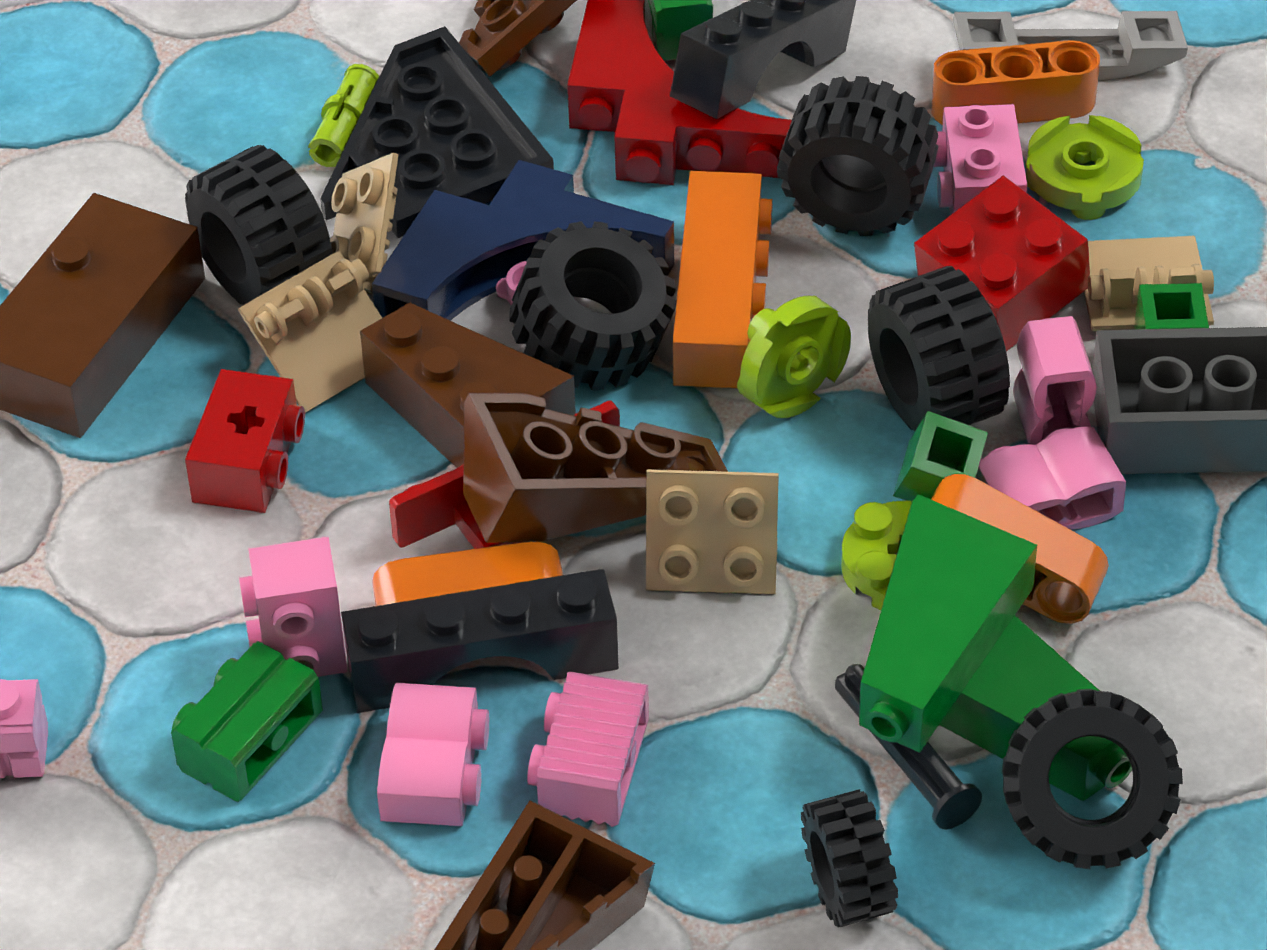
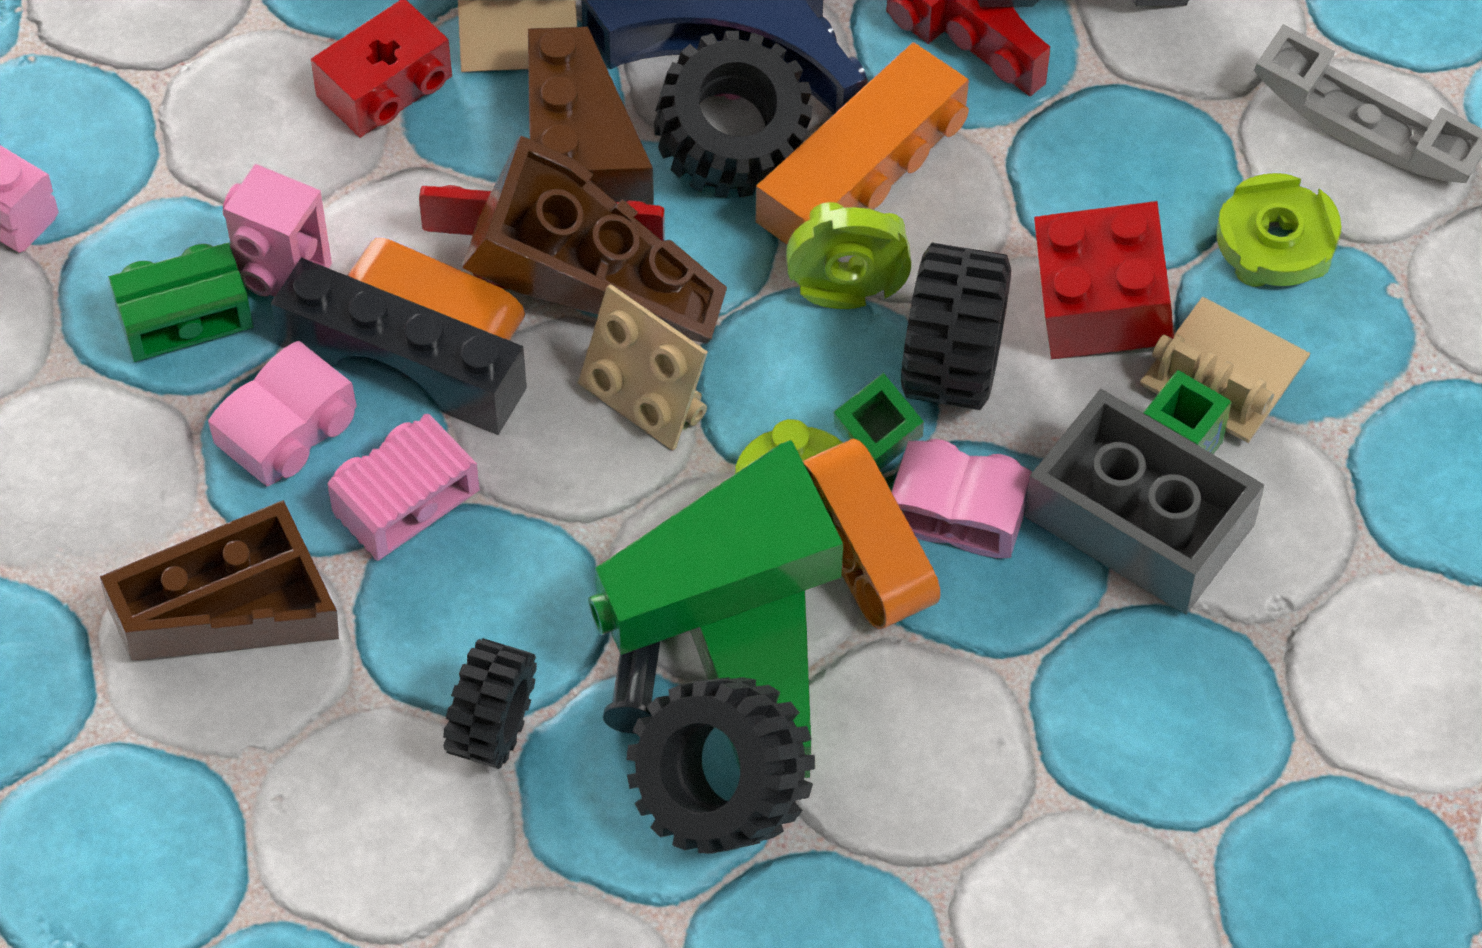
camera: 35 degrees right, 10 degrees up
black tyre [777,76,939,236] -> none
orange beam [931,40,1100,125] -> none
bright pink brick [934,104,1027,215] -> none
bright pink brick [1013,316,1097,445] -> none

